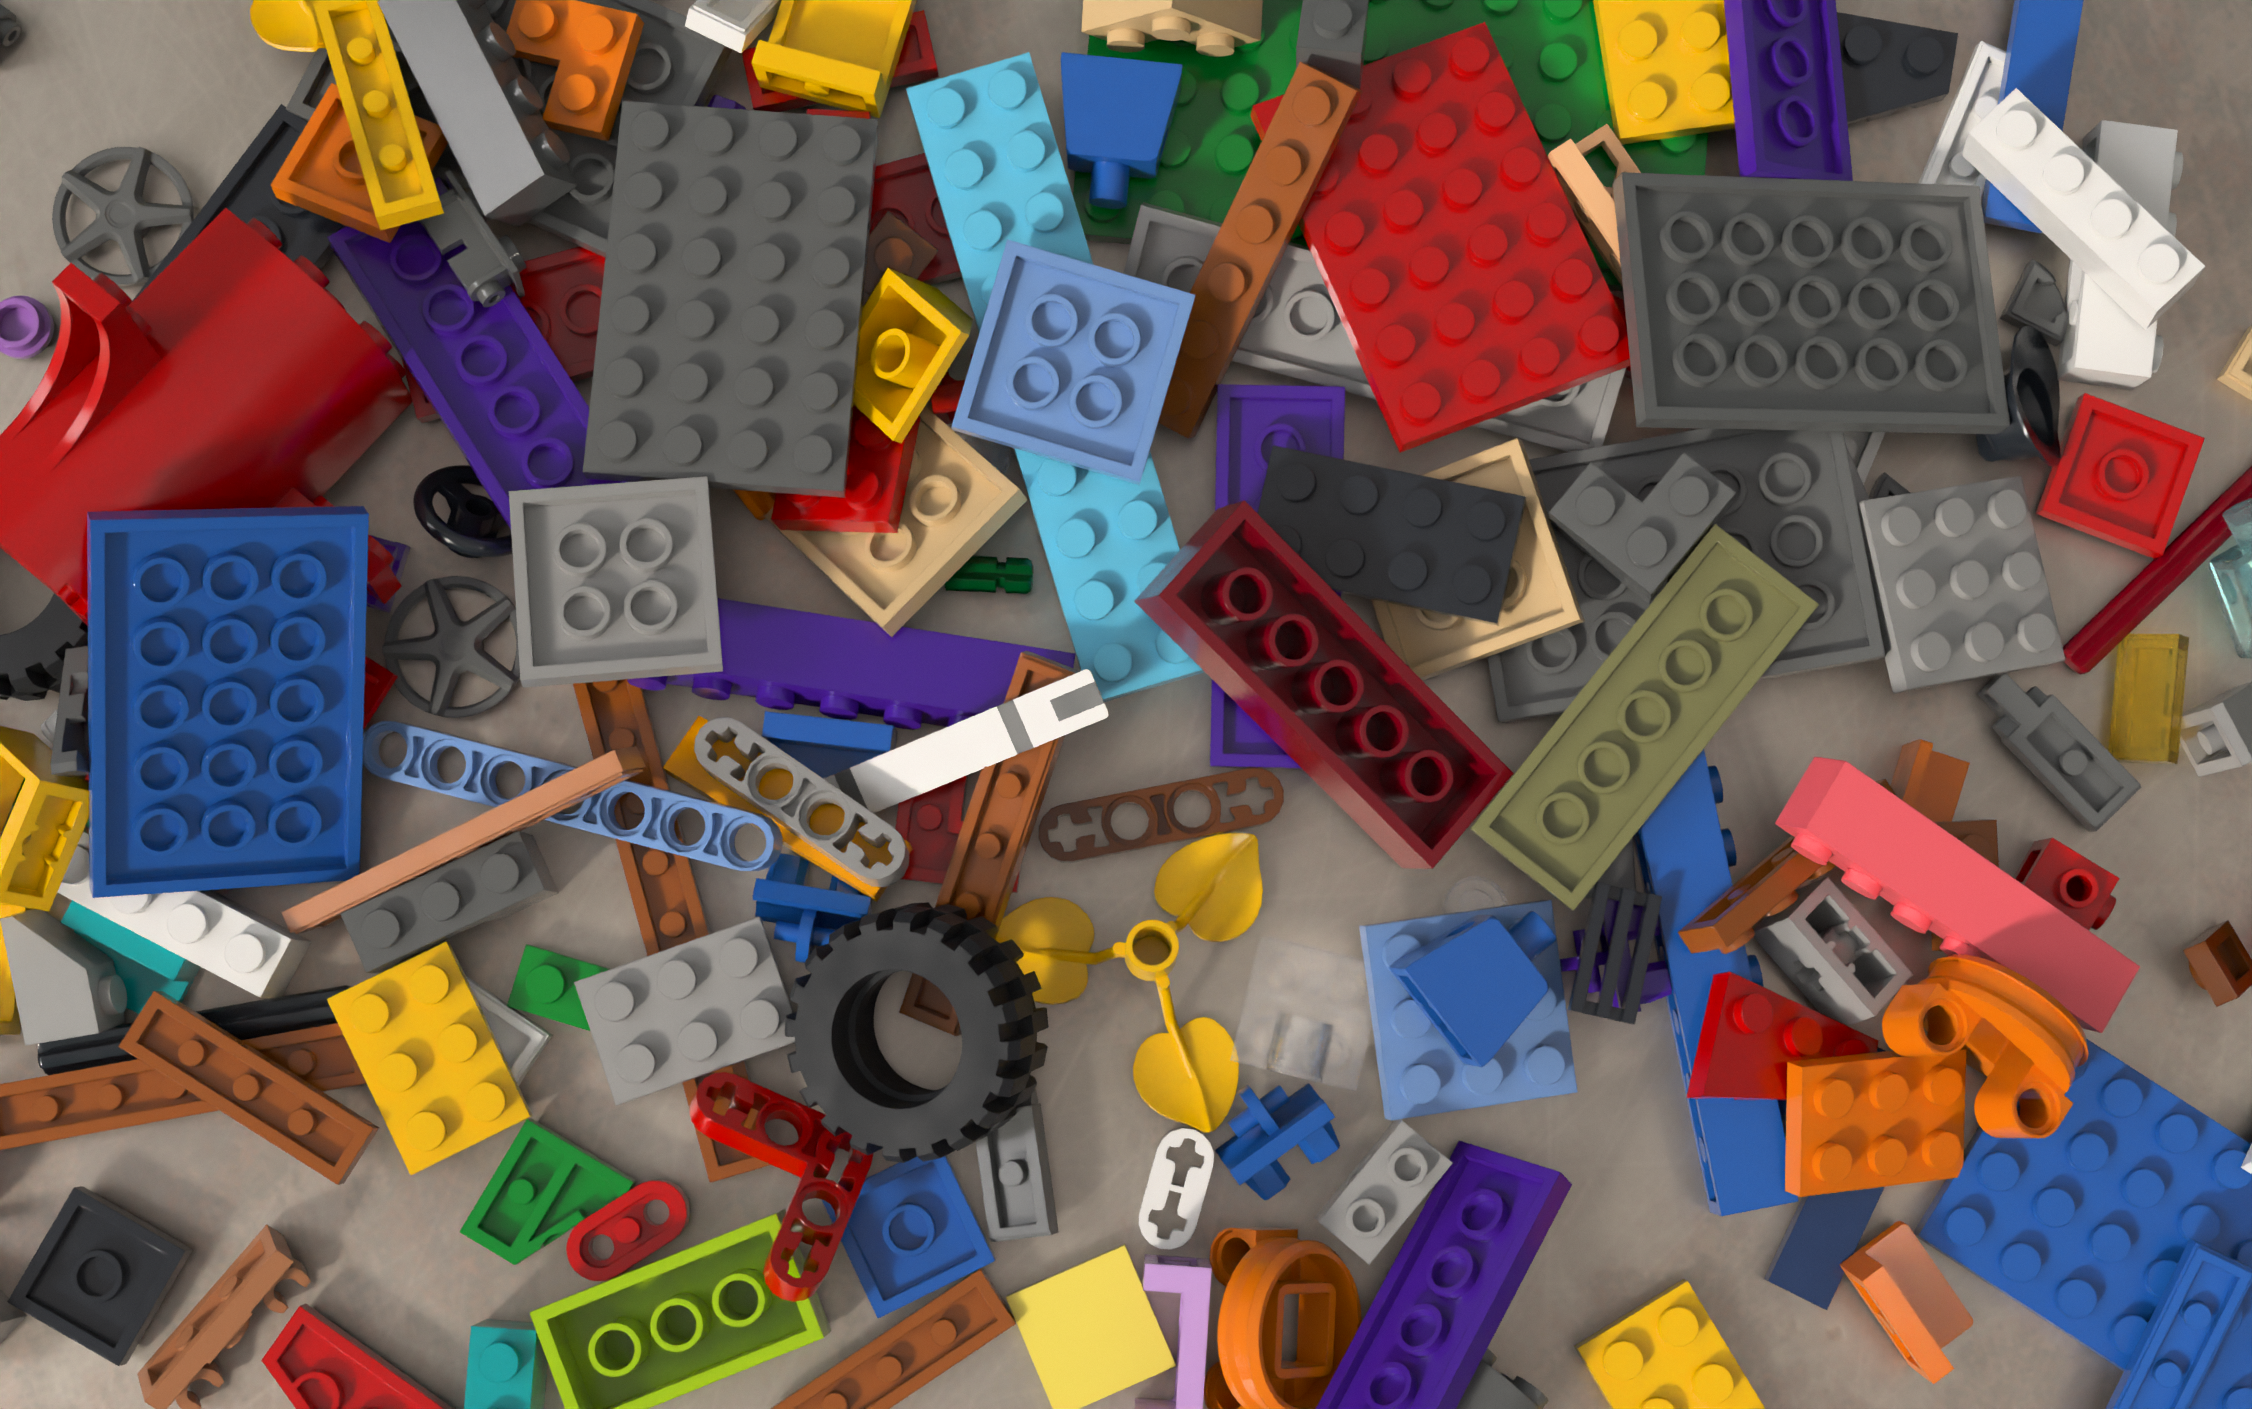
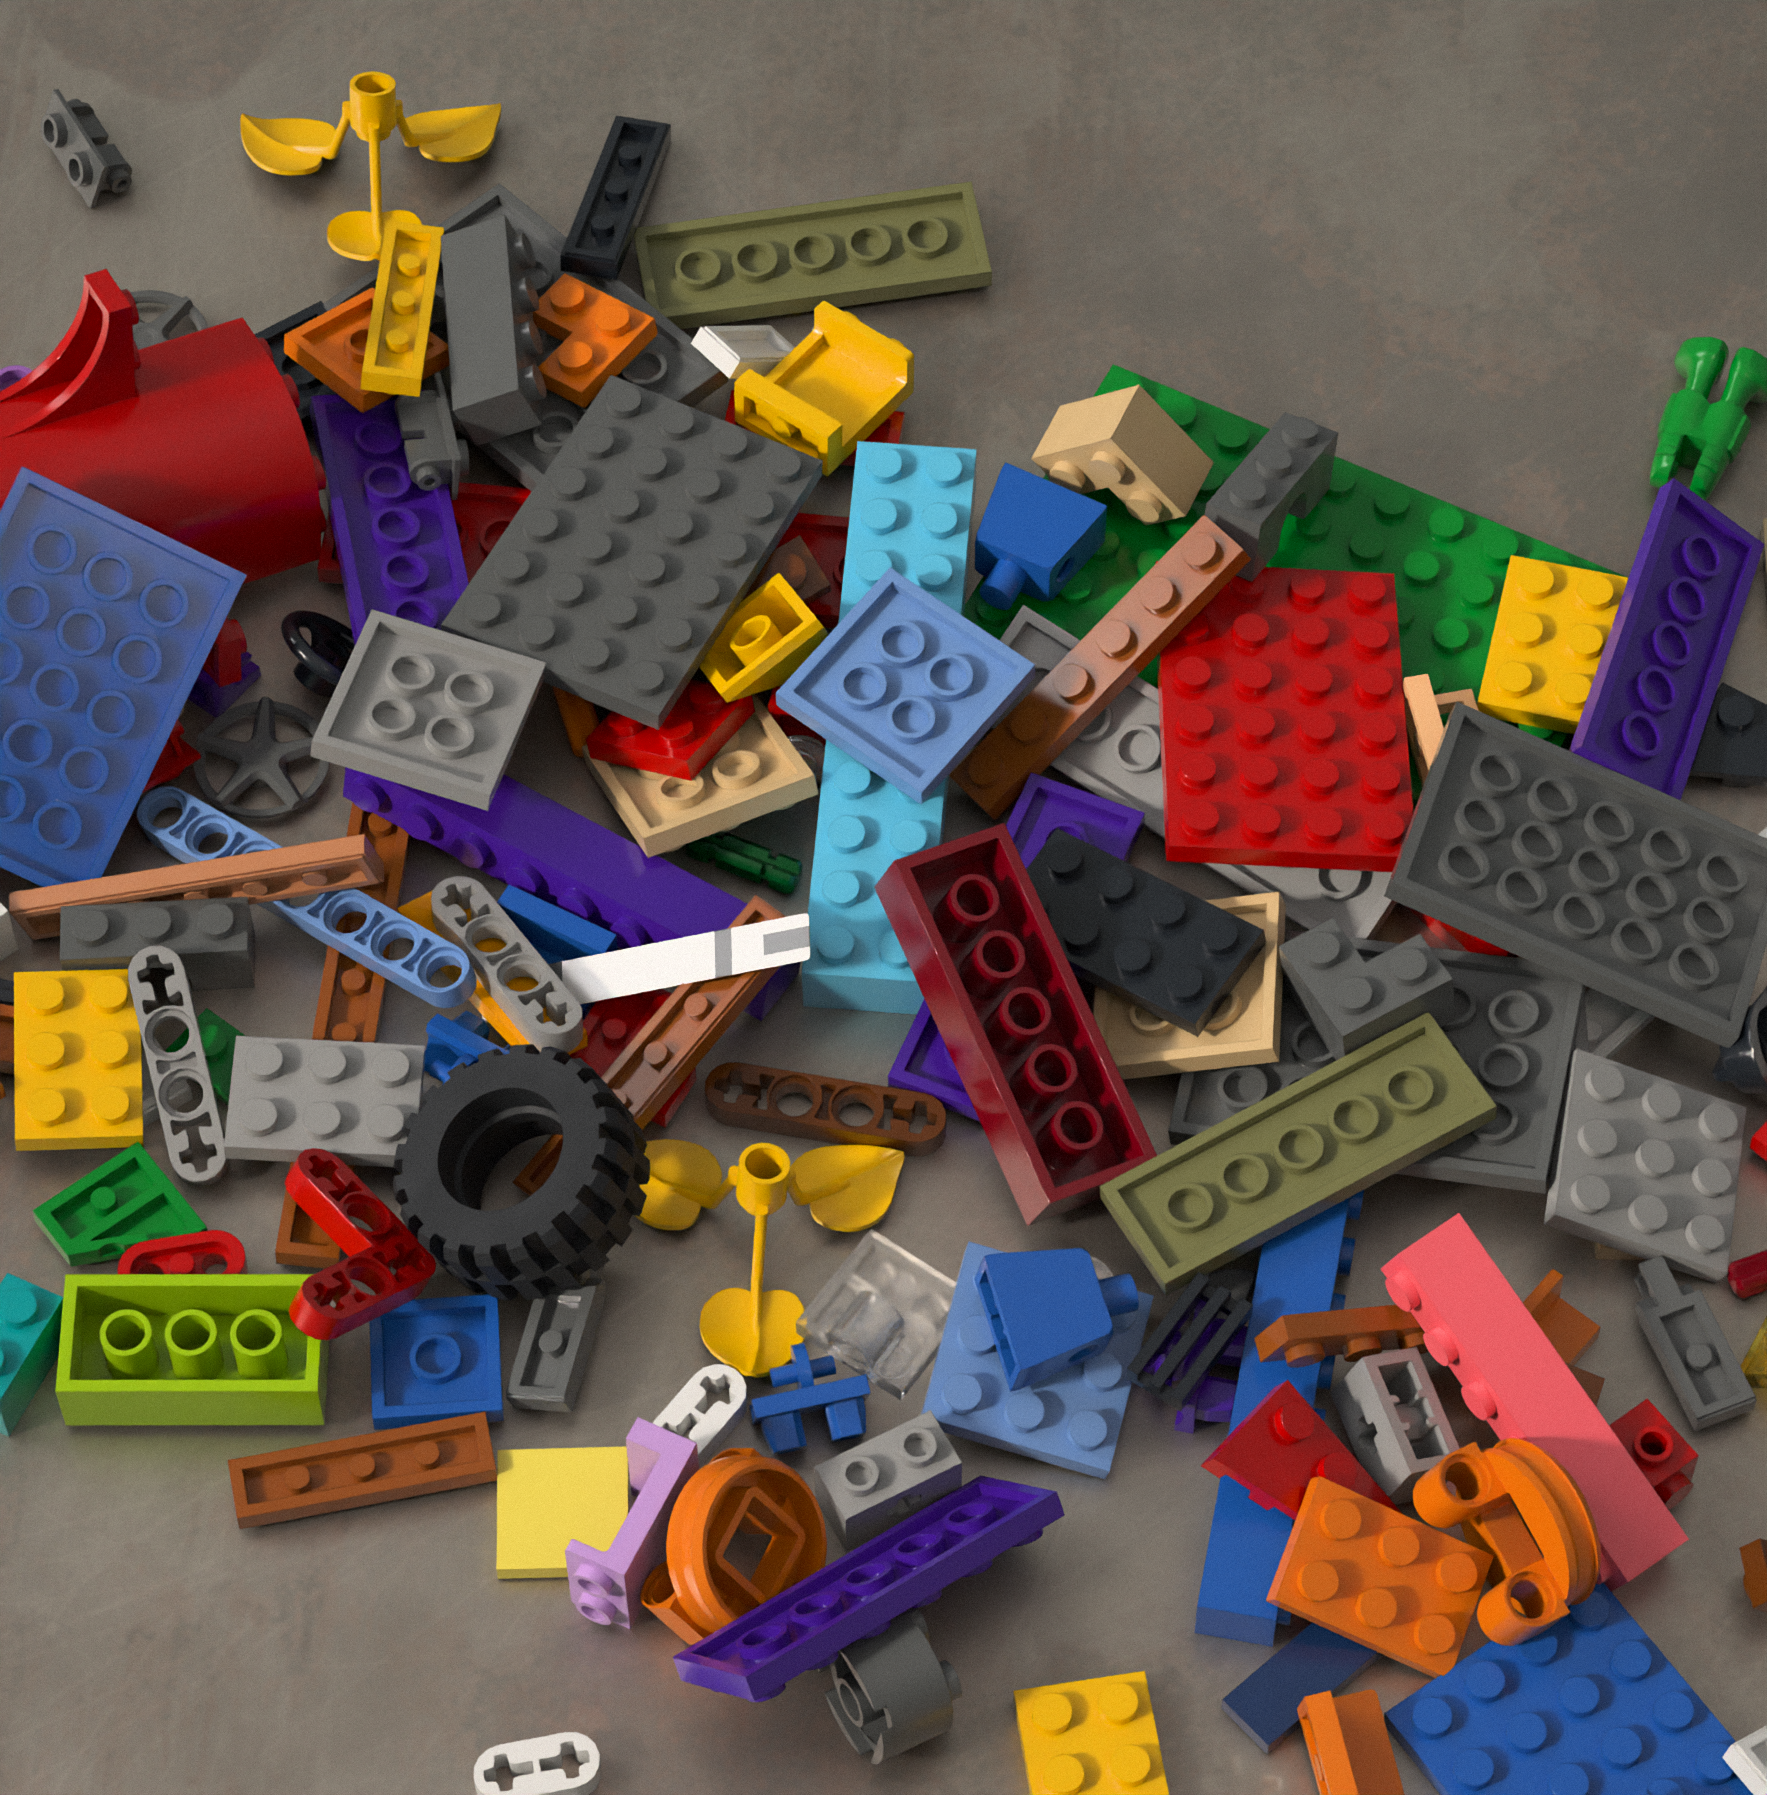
camera: 20 degrees right, 25 degrees down
none -> light grey beam [128,946,229,1187]

